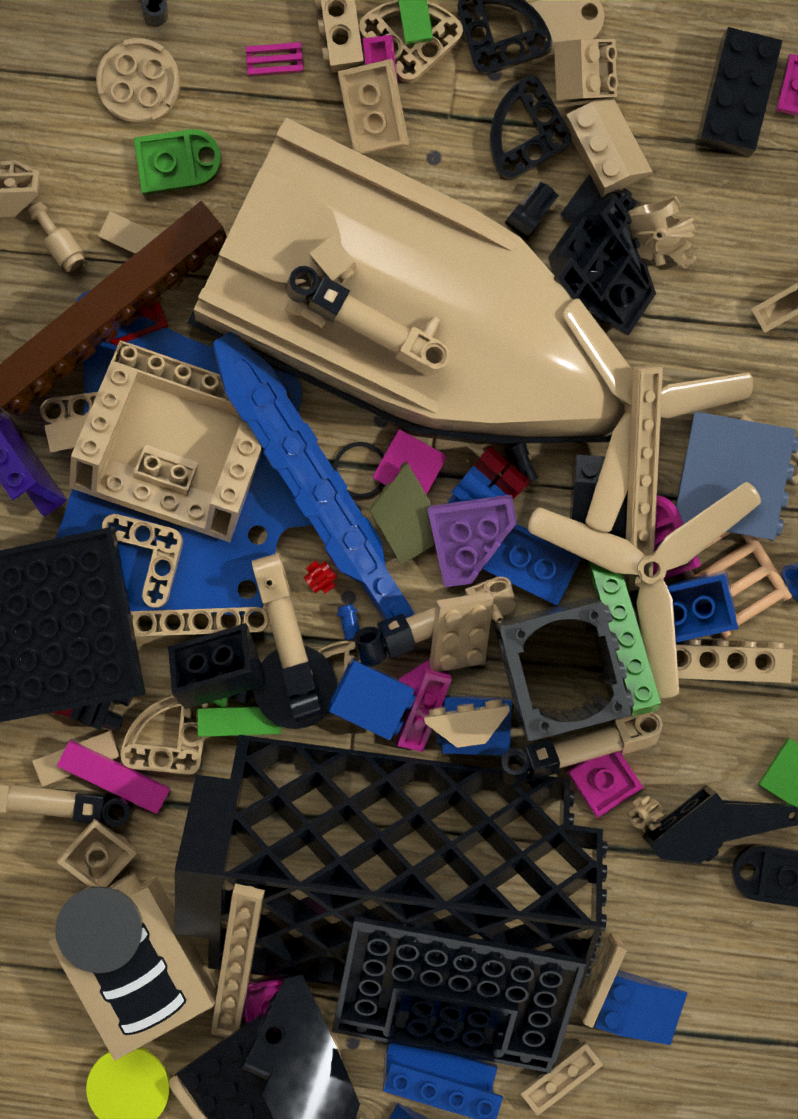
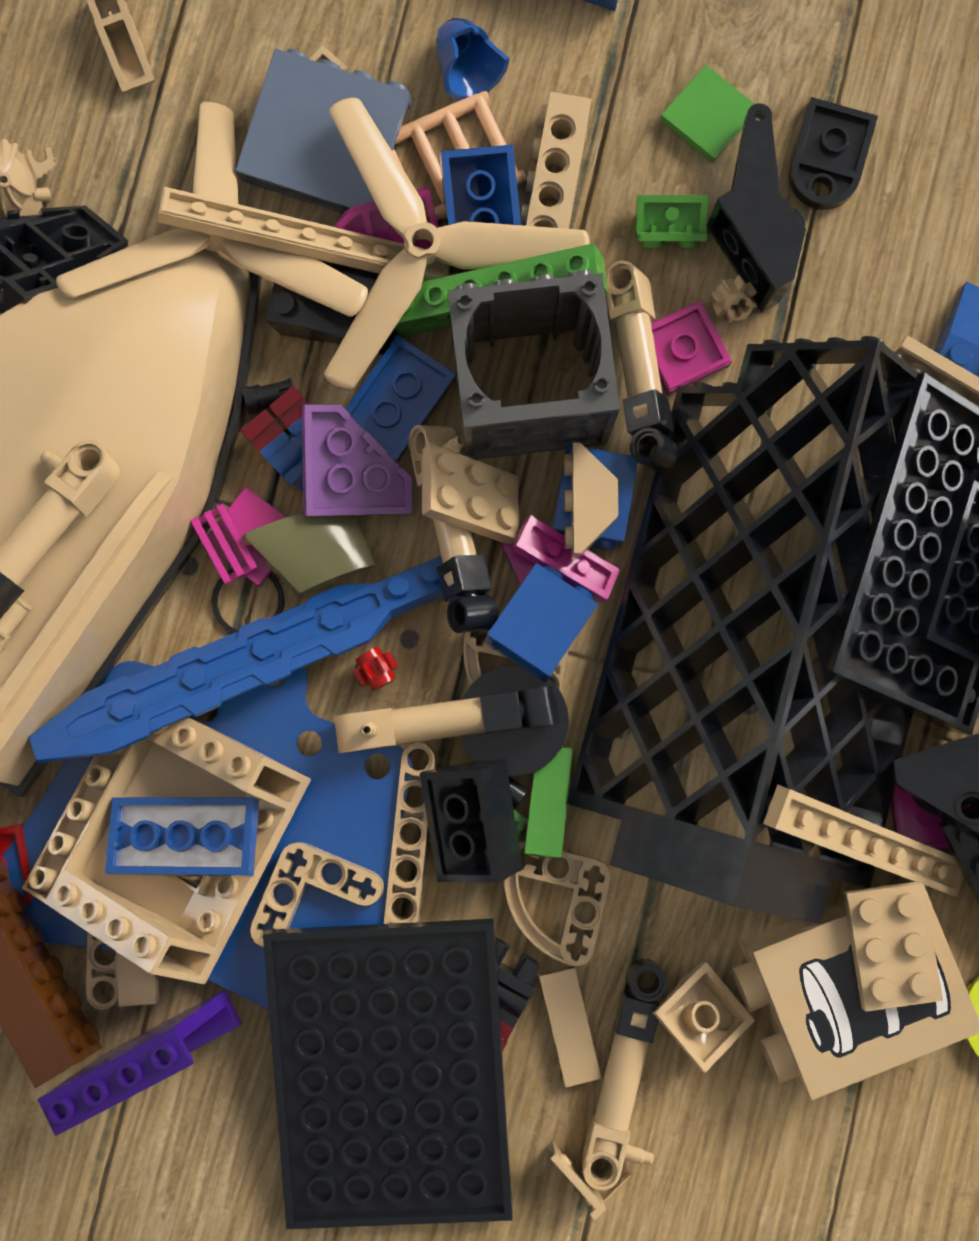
camera: 85 degrees left, 5 degrees down
dark grey tile [56,886,143,973] -> none
dark pink tile [57,739,170,814] -> none
blue pin [336,604,360,640] -> none
none -> blue piece [105,797,259,877]
none -> dark pink tile [190,503,258,585]
none -> bright green bracket [635,195,709,248]
none -> tan plate [843,881,943,1012]

